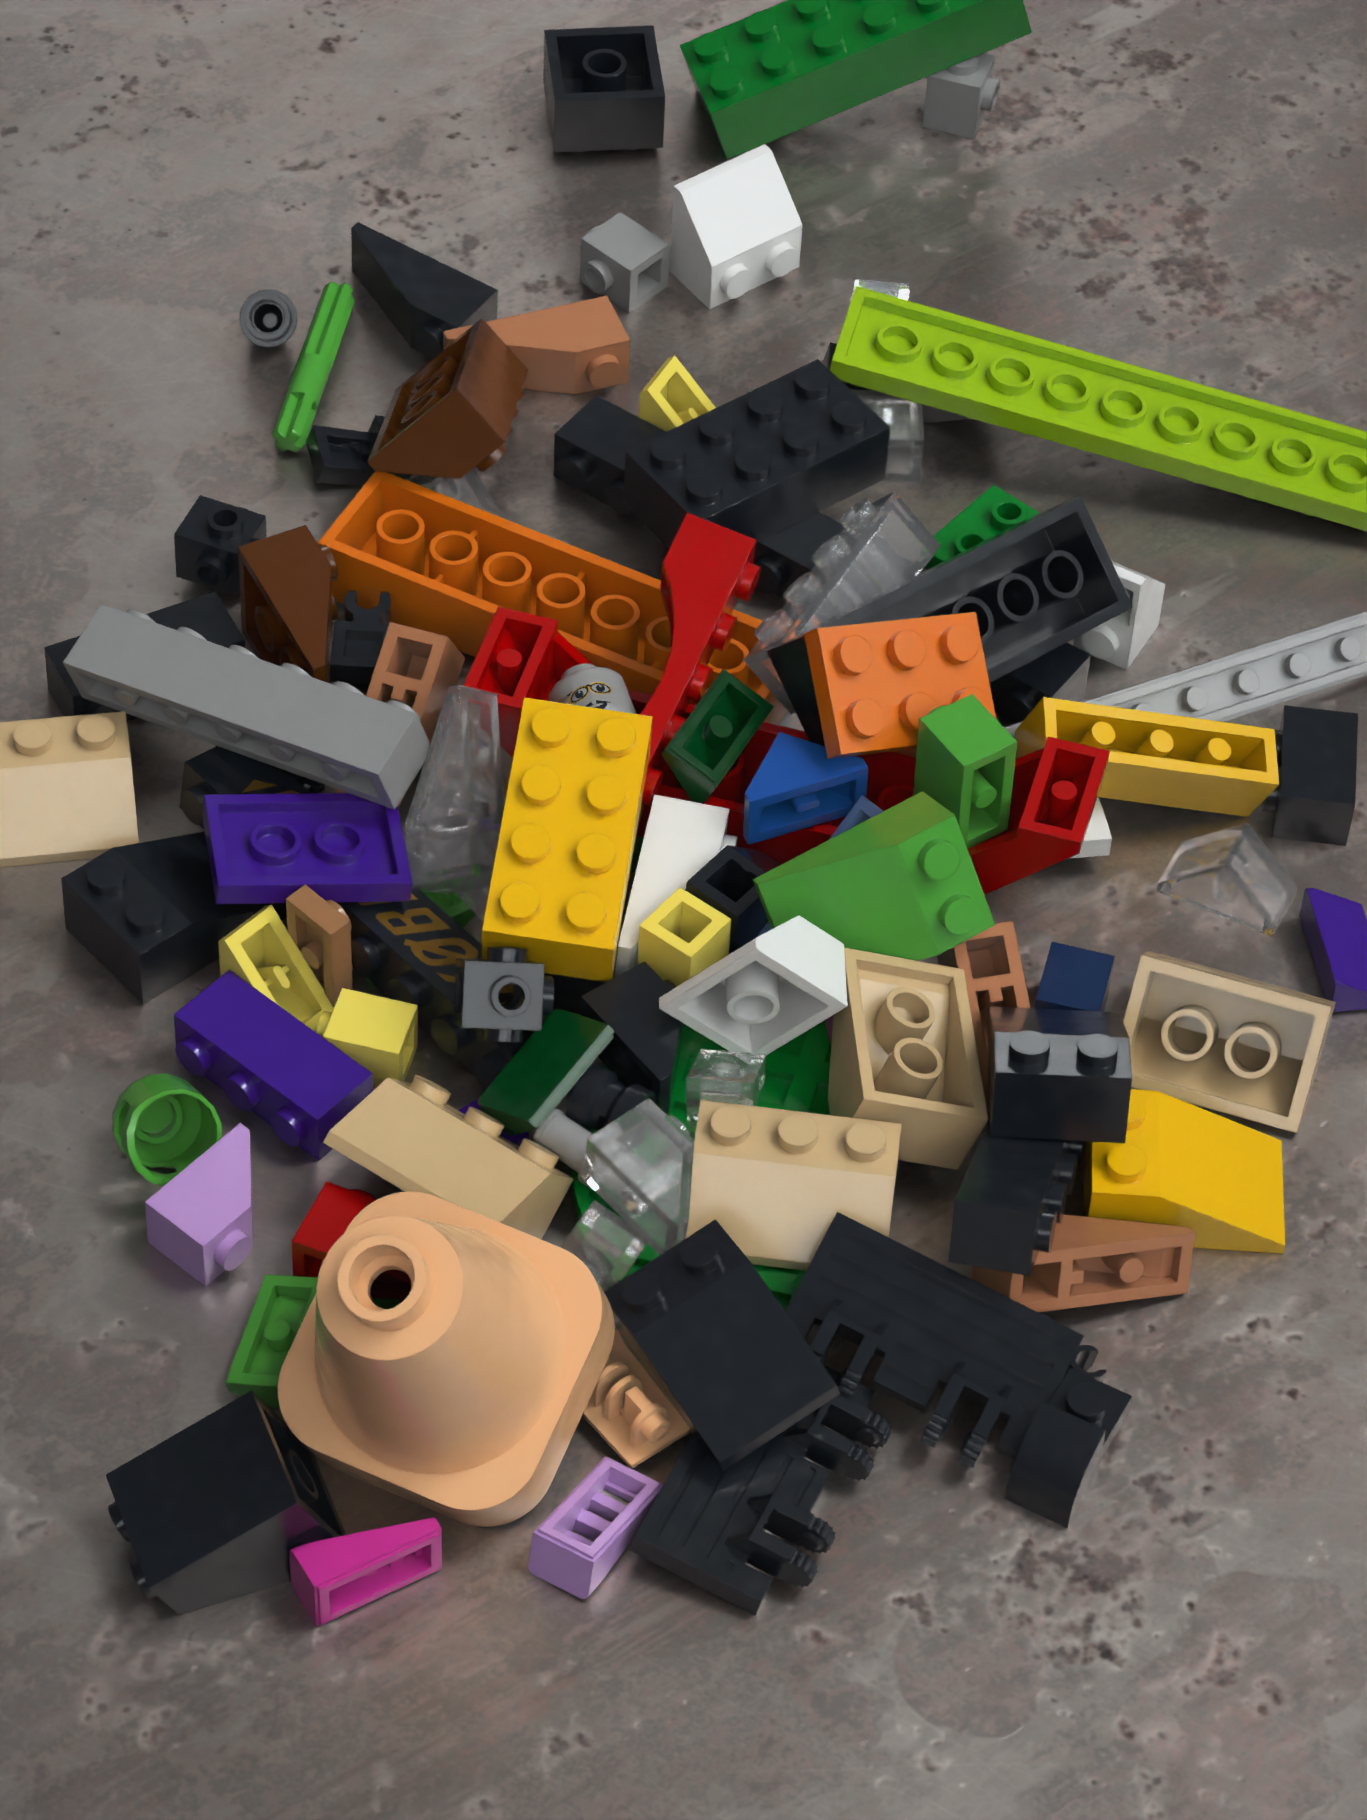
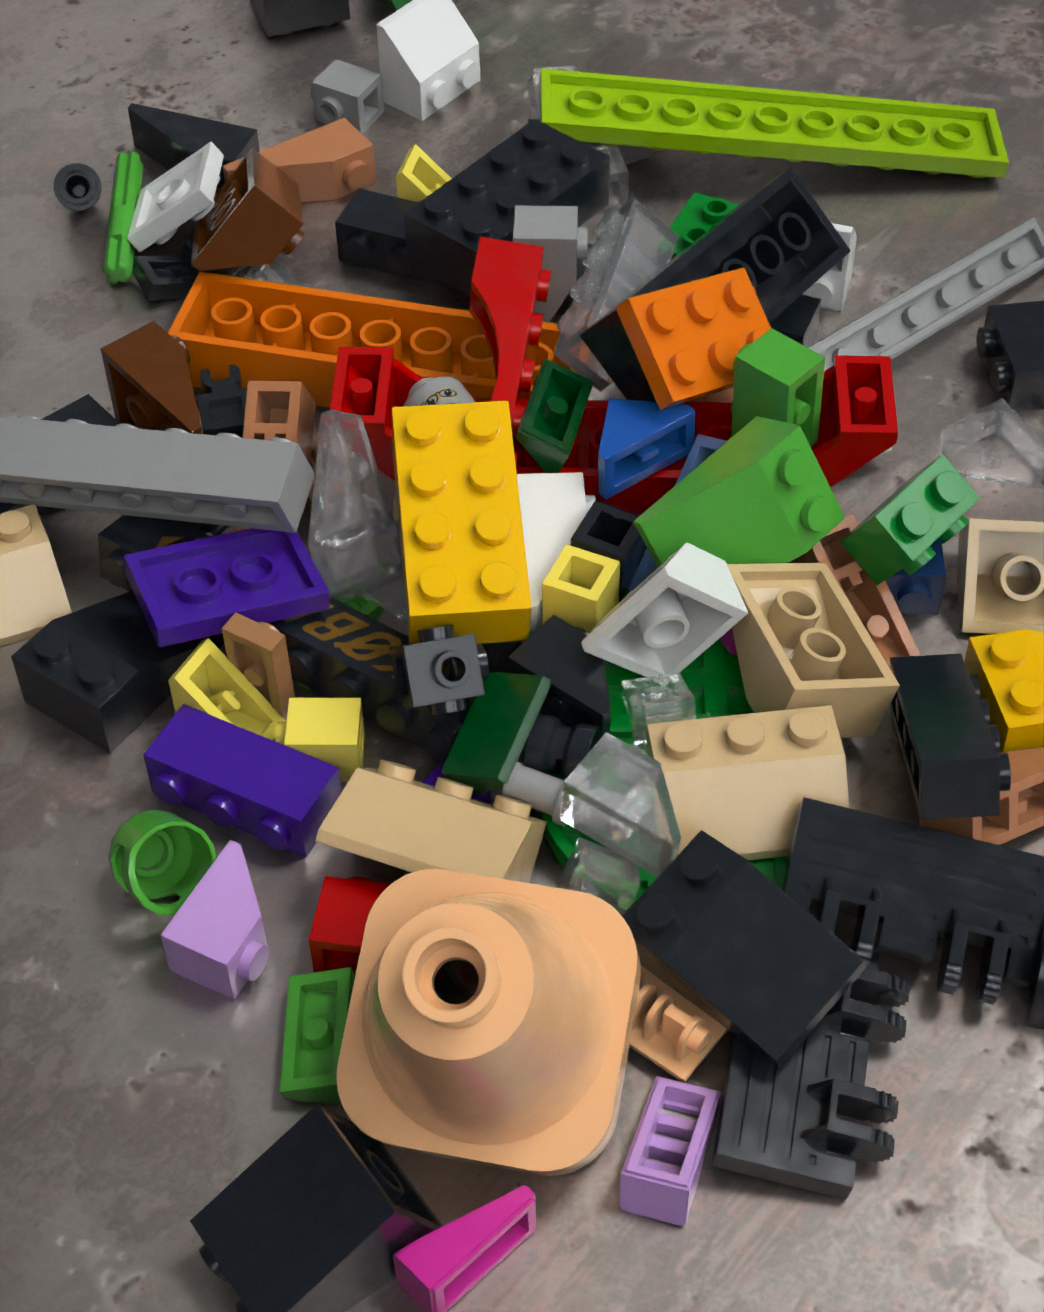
camera: 10 degrees left, 0 degrees up
black brick [174,495,267,597] -> none
black slope [987,1006,1132,1143] -> none
yellow brick [1015,697,1279,817] -> none
none -> white plate [127,141,224,252]
none -> light grey slope [513,205,588,323]
none -> green brick [840,454,980,585]

